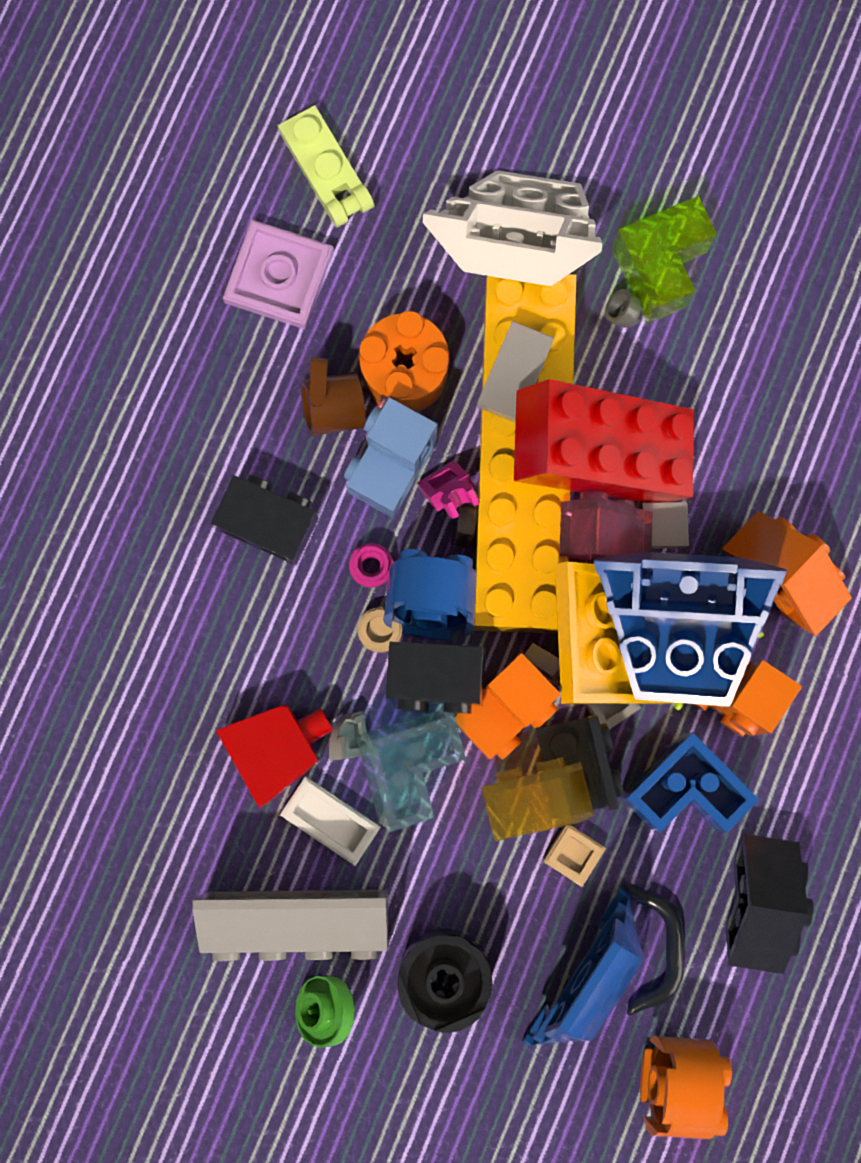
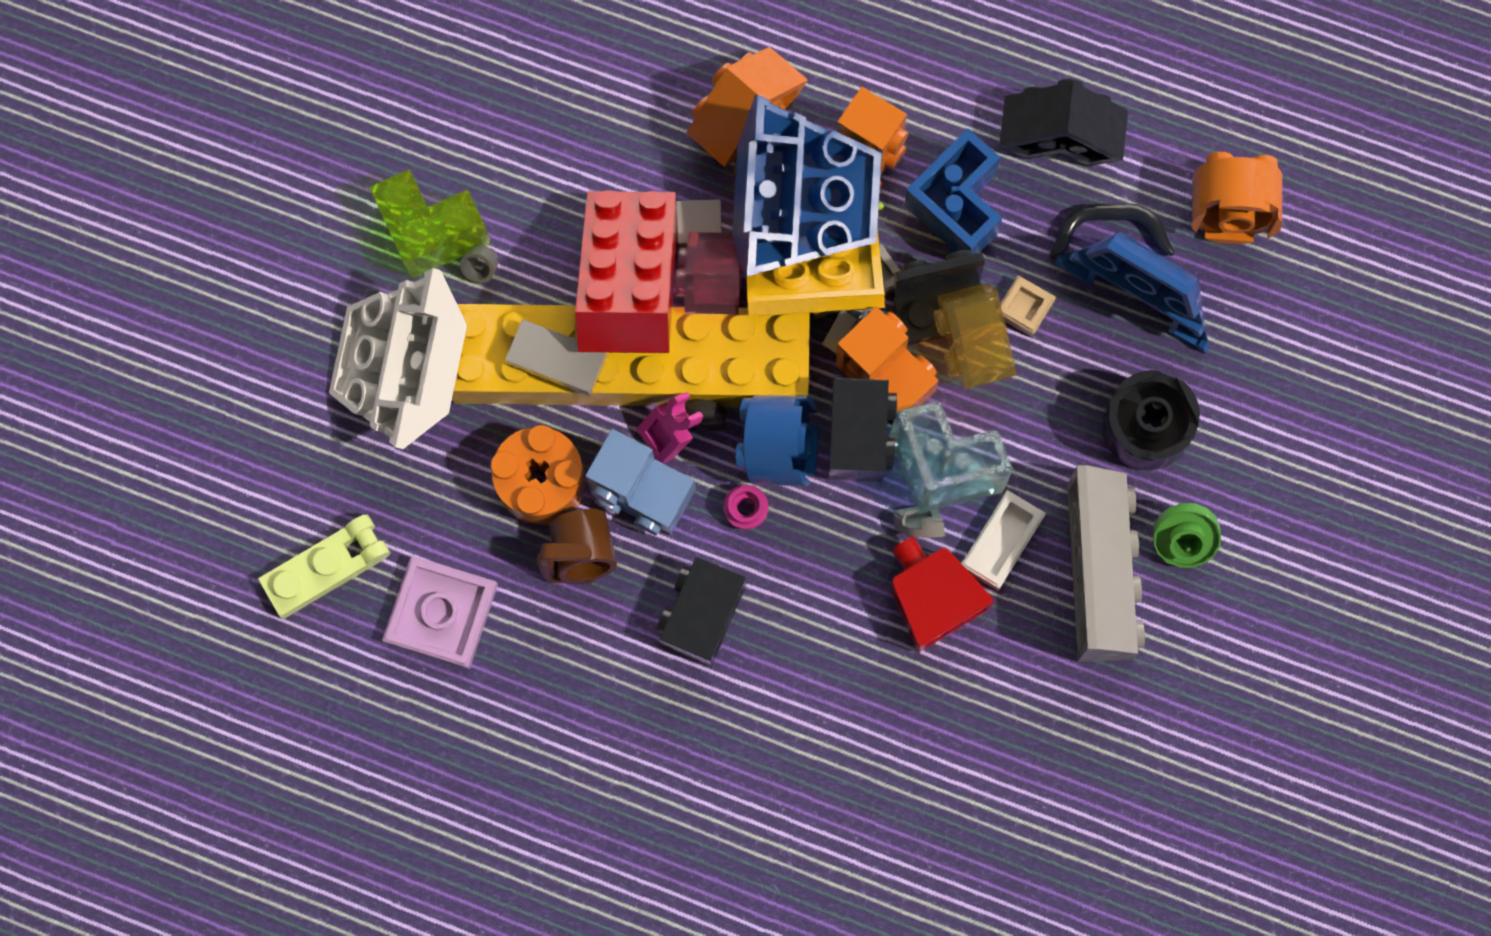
camera: 85 degrees left, 5 degrees down
tan tile [358,607,402,653] -> none

